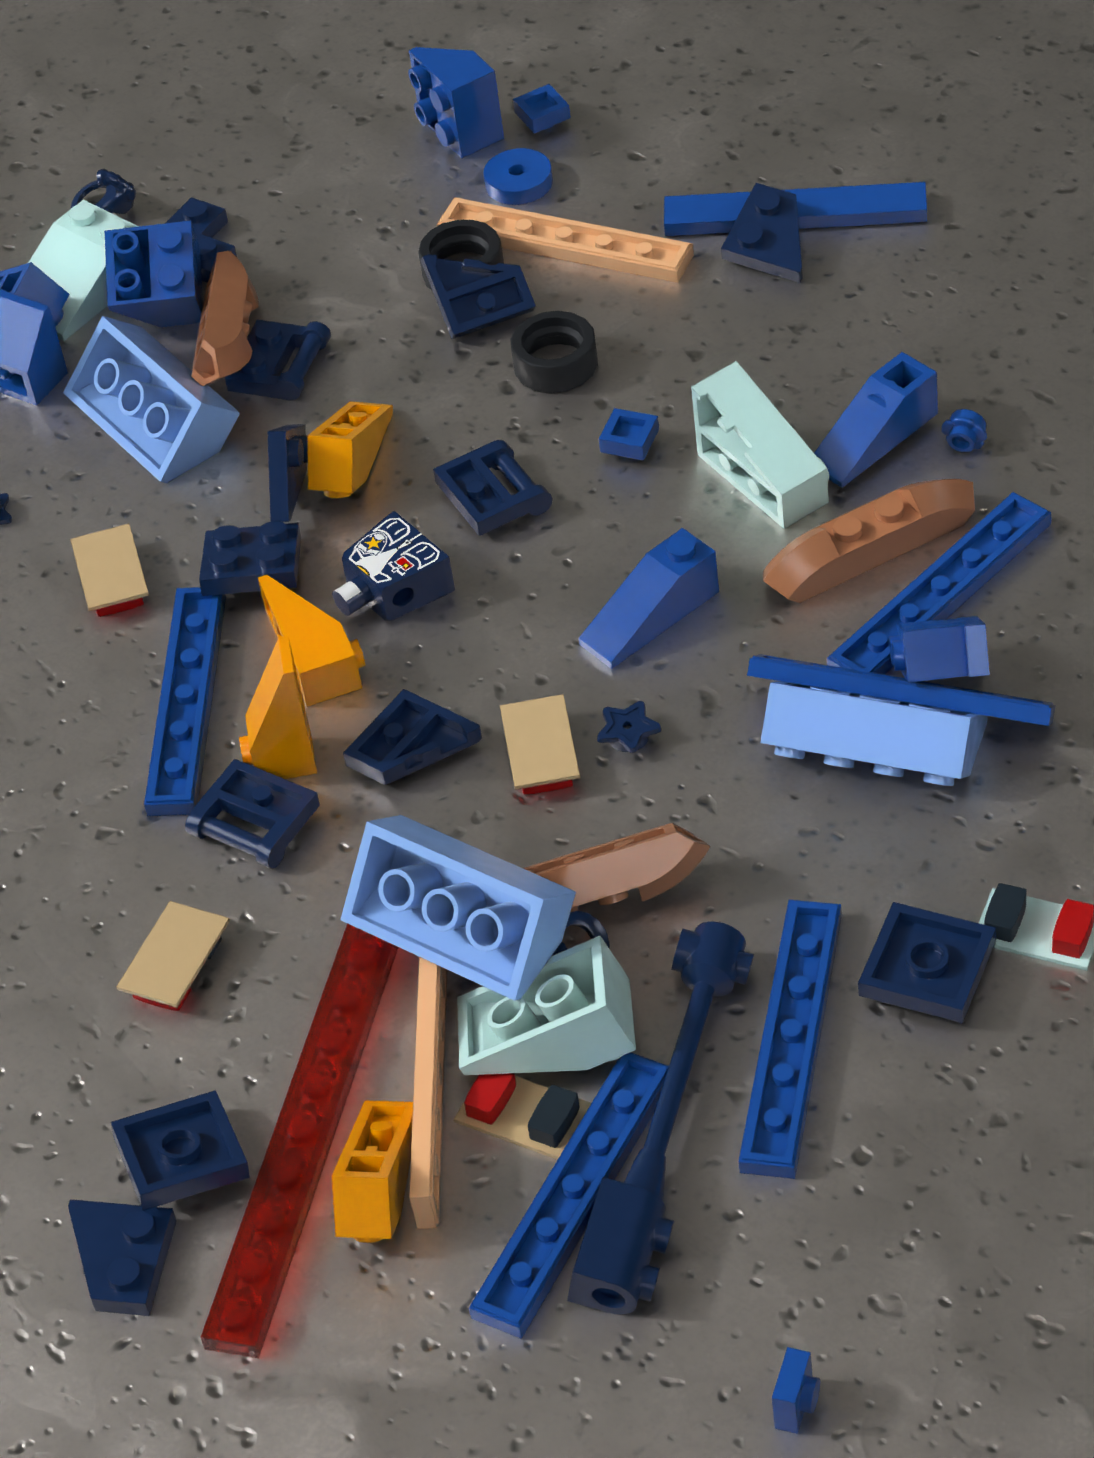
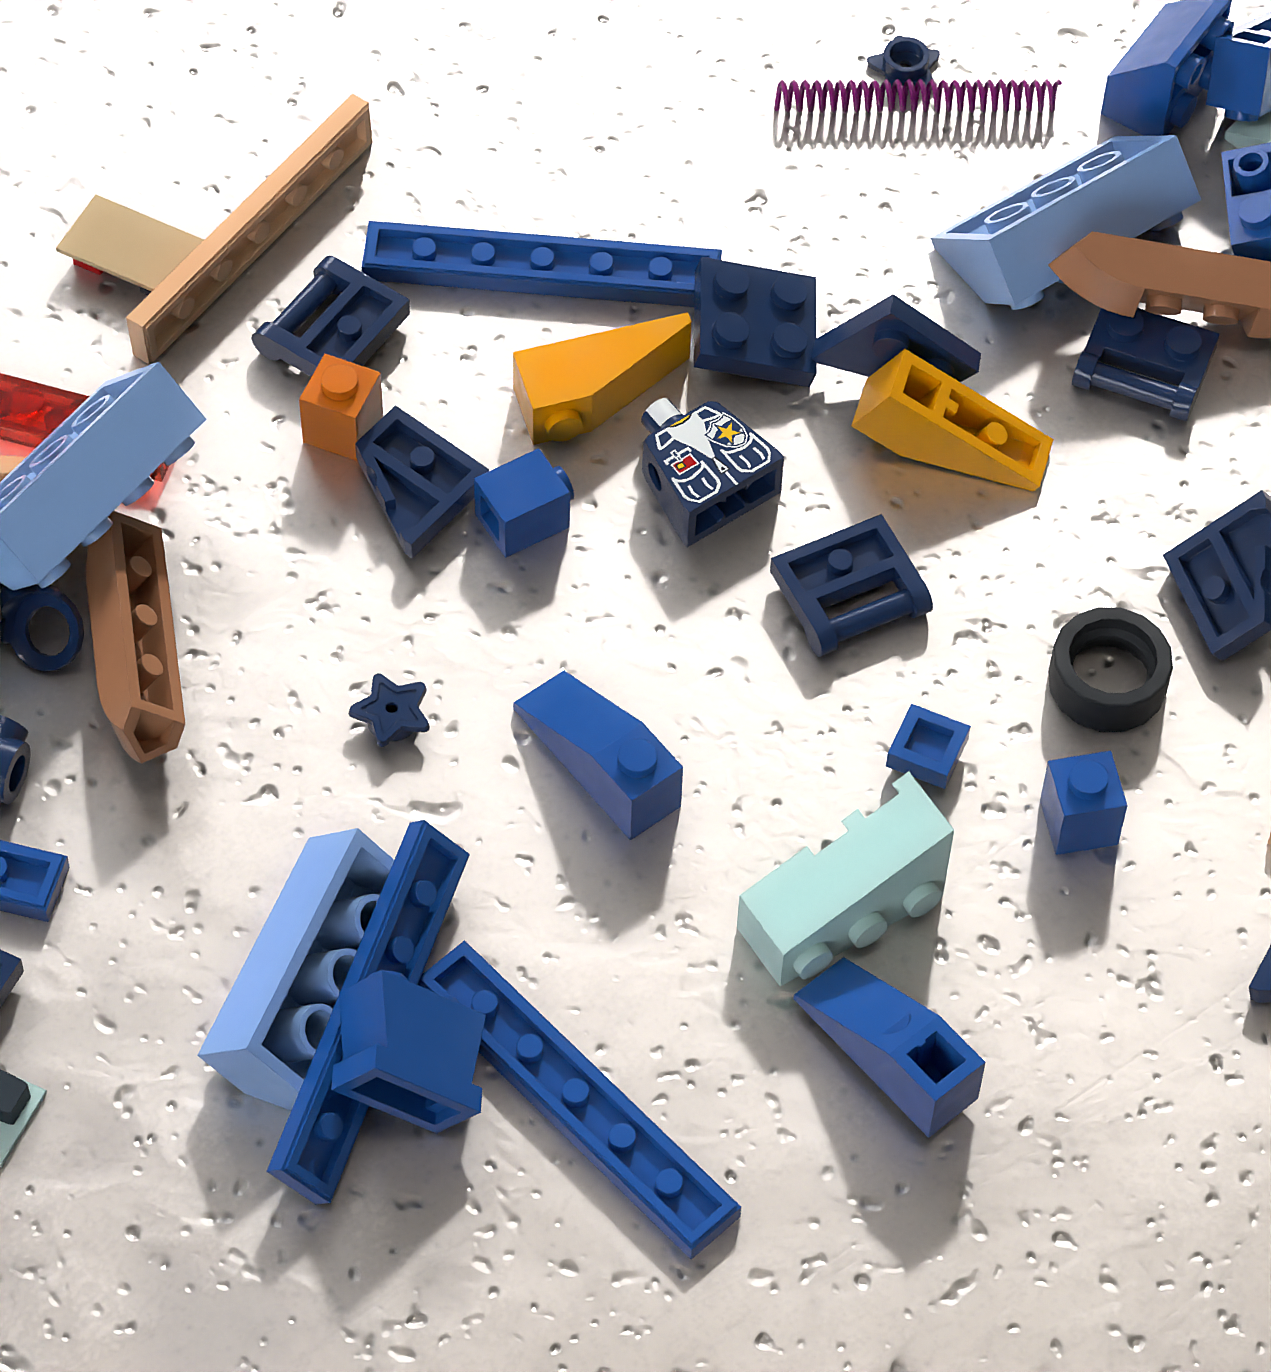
camera: 85 degrees right, 10 degrees up
tan piece [70,523,149,617] -> none
light orange slope [239,636,317,779] -> none
tan piece [500,694,580,794] -> none
nougat brick [763,479,975,603] -> none
blue plate [941,409,987,452] -> none
none -> light nougat tile [126,93,373,364]
none -> orange brick [299,353,383,461]
none -> blue brick [474,448,574,558]
none -> magenta piece [774,79,1062,114]
none -> blue brick [1040,751,1128,855]

